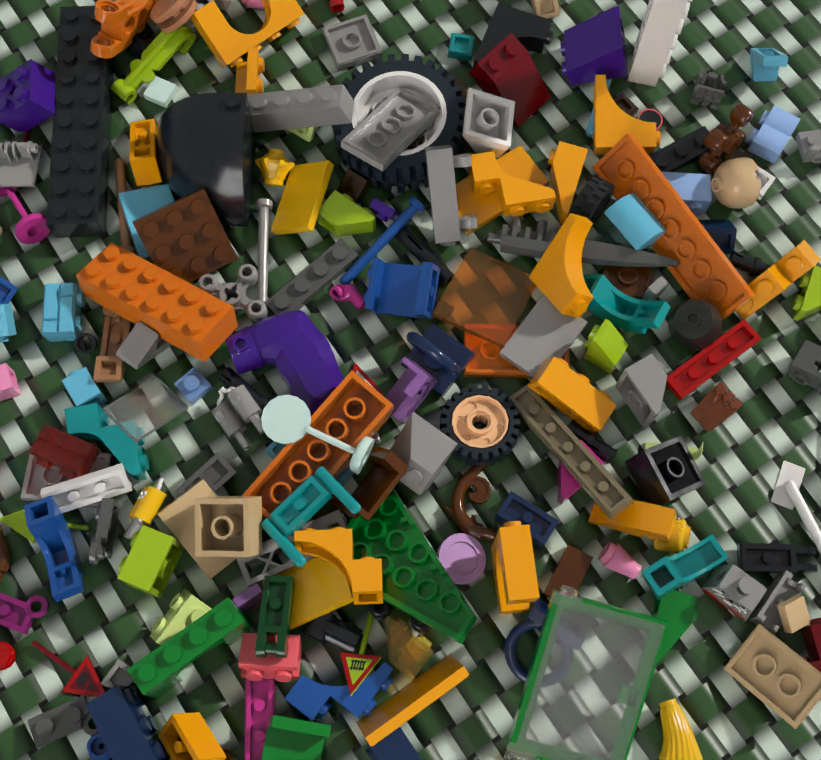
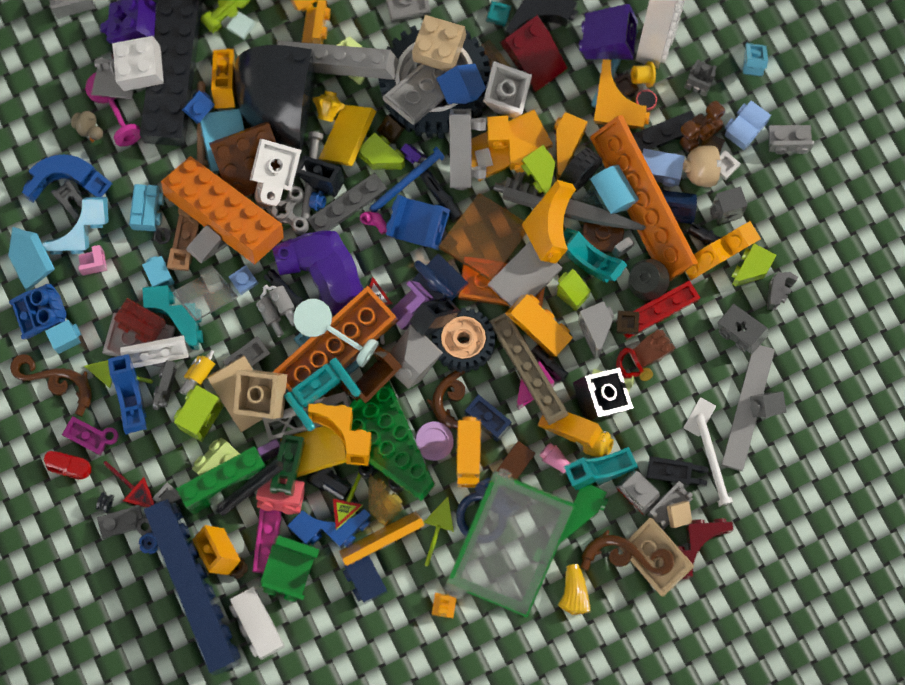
camera: 10 degrees right, 5 degrees up
none -> black bush [96,491,114,513]
none -> white brick [112,36,164,91]
none -> blue bracket [182,90,215,124]
none -> black axle [216,459,284,516]
none -> white plate [250,139,301,206]
none -> black slope [296,155,345,197]
none -> blue plate [309,191,326,211]
none -> black slope [410,297,461,336]
none -> tan brick [412,15,466,72]
none -> lime piece [424,497,454,567]
none -> blue slope [436,64,486,104]
none -> white sticker [475,148,493,167]
none -> lime slope [521,145,555,195]
none -> reddish brown plant [580,530,674,576]
none -> dark brown plate [616,311,639,335]
none -> red piece [616,348,653,381]
none -> yellow piece [631,61,656,88]
none -> dark grey brick [710,186,748,225]

